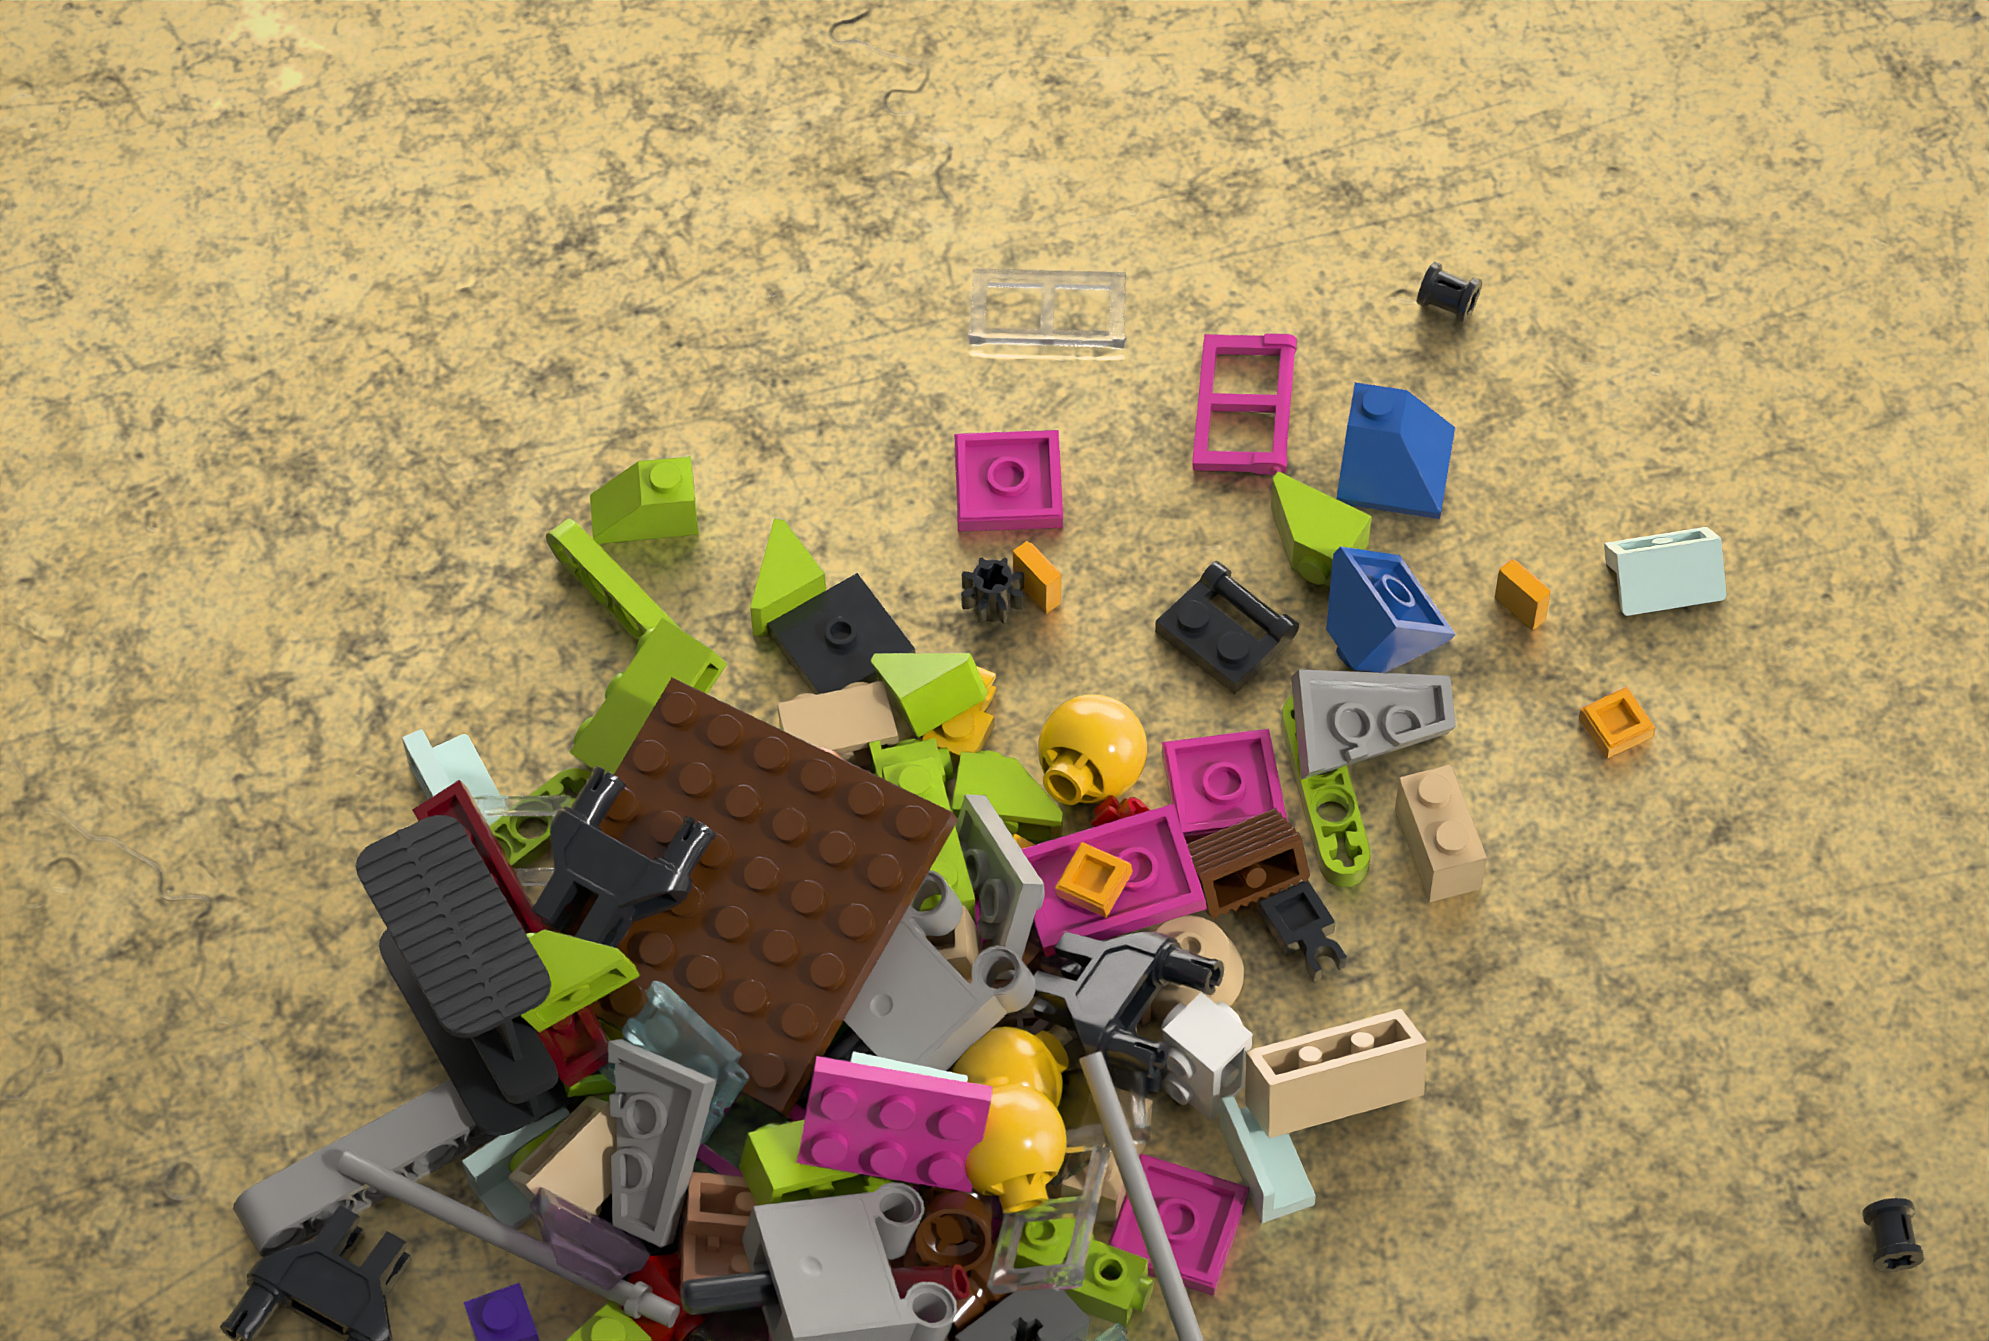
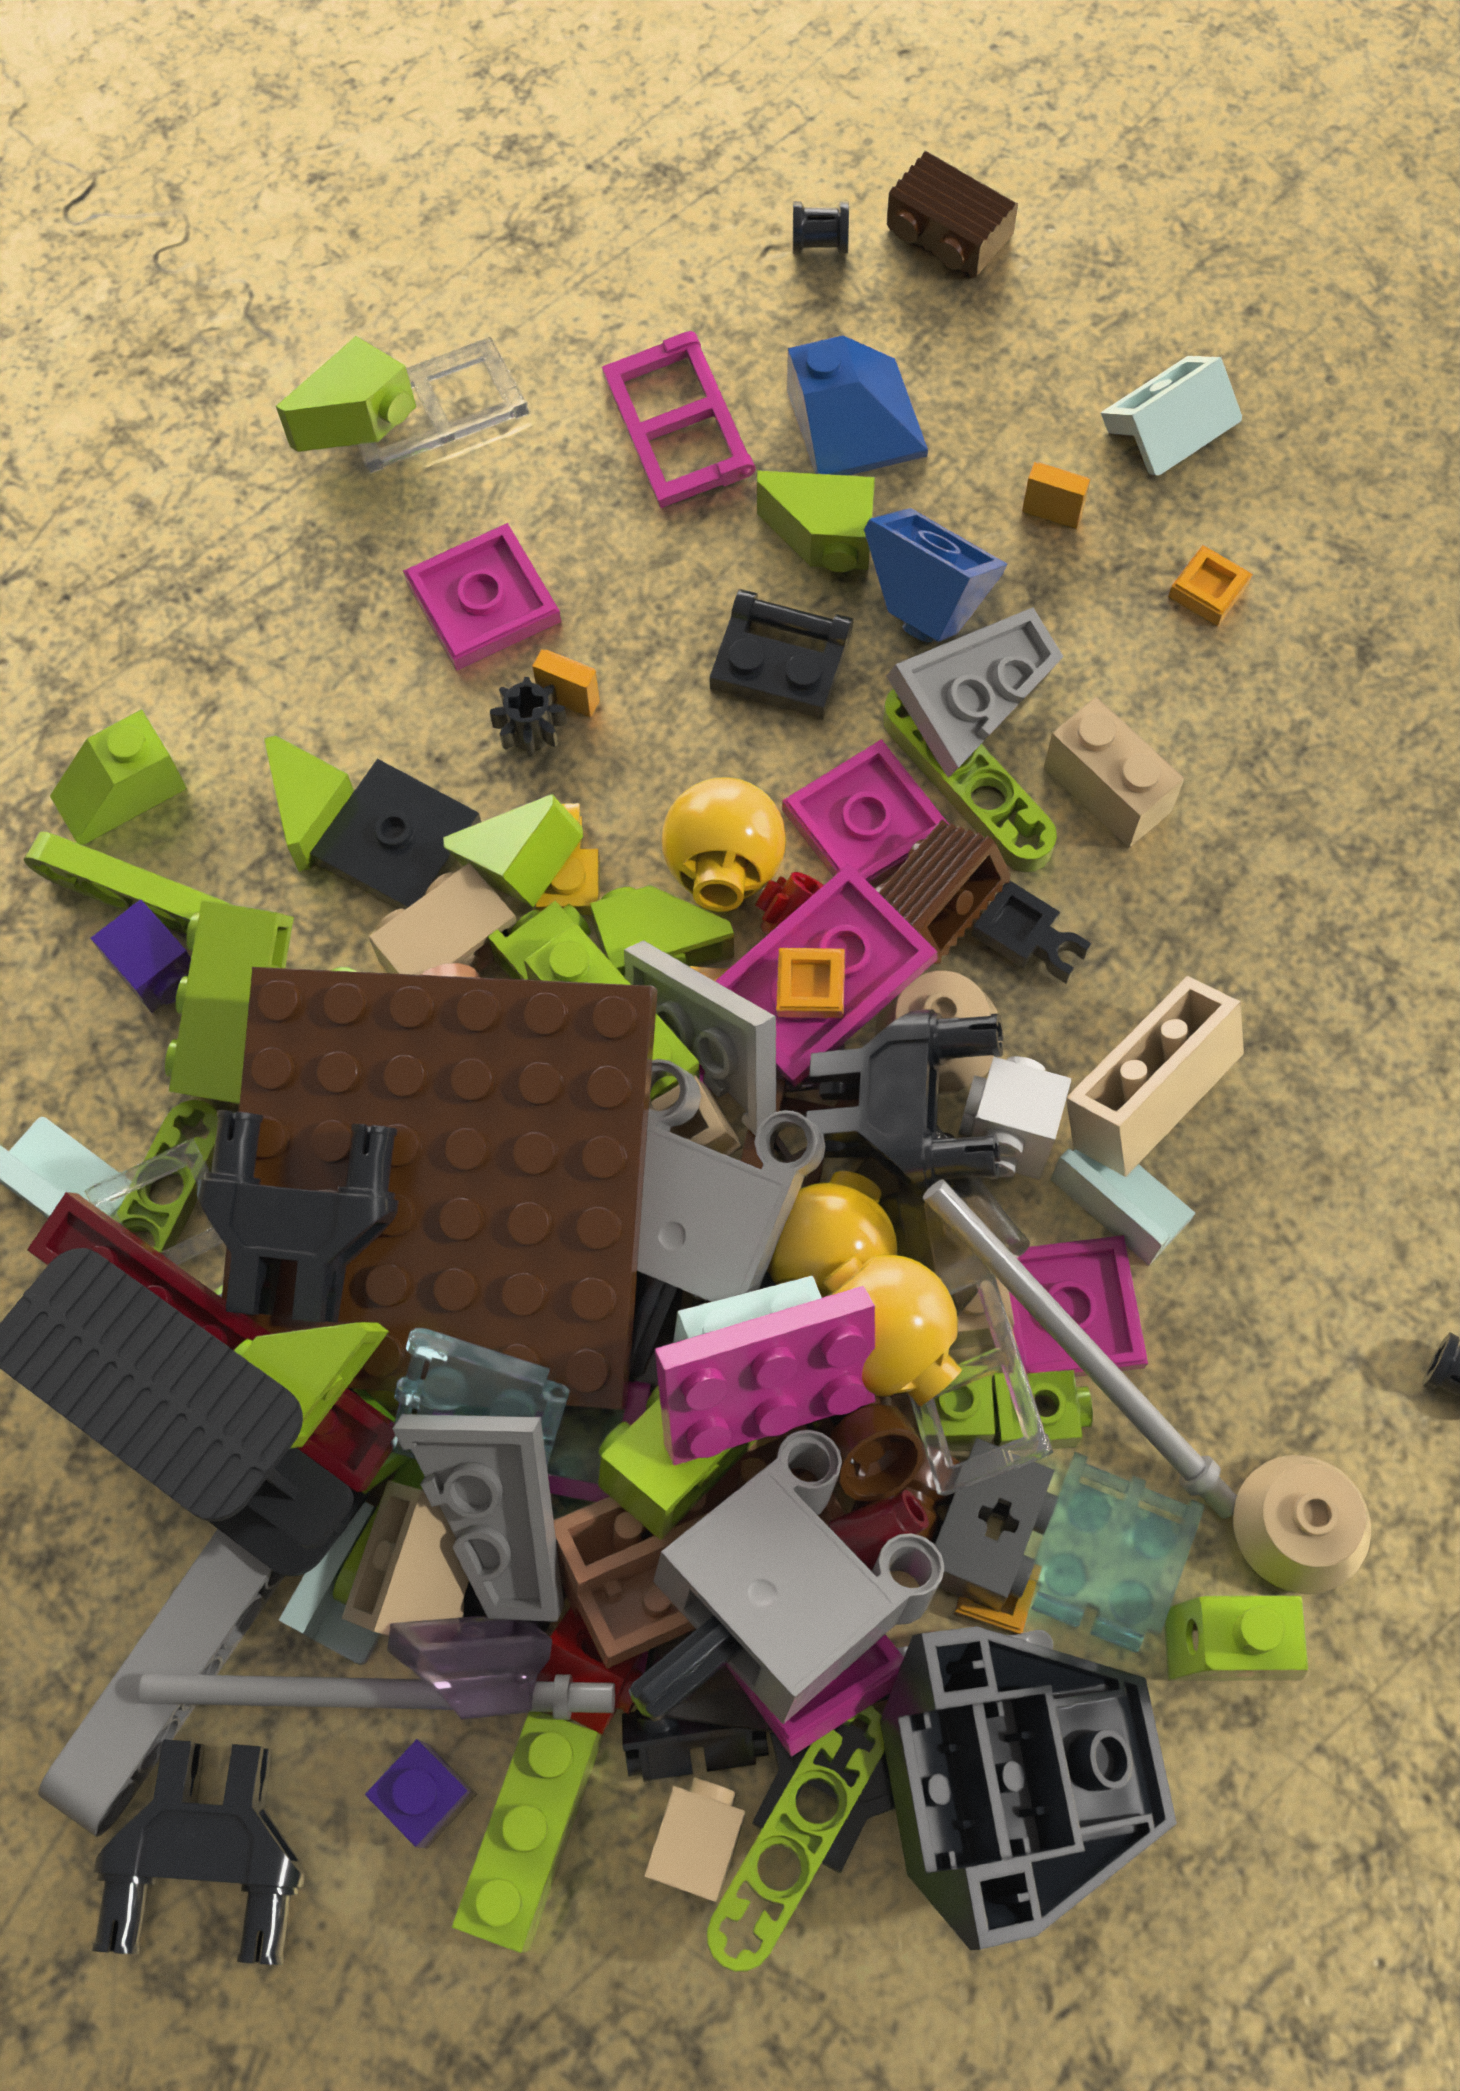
camera: 25 degrees left, 10 degrees up
none -> dark purple brick [90,899,191,1013]
none -> lime slope [276,336,417,452]
none -> reddish brown brick [886,150,1018,278]

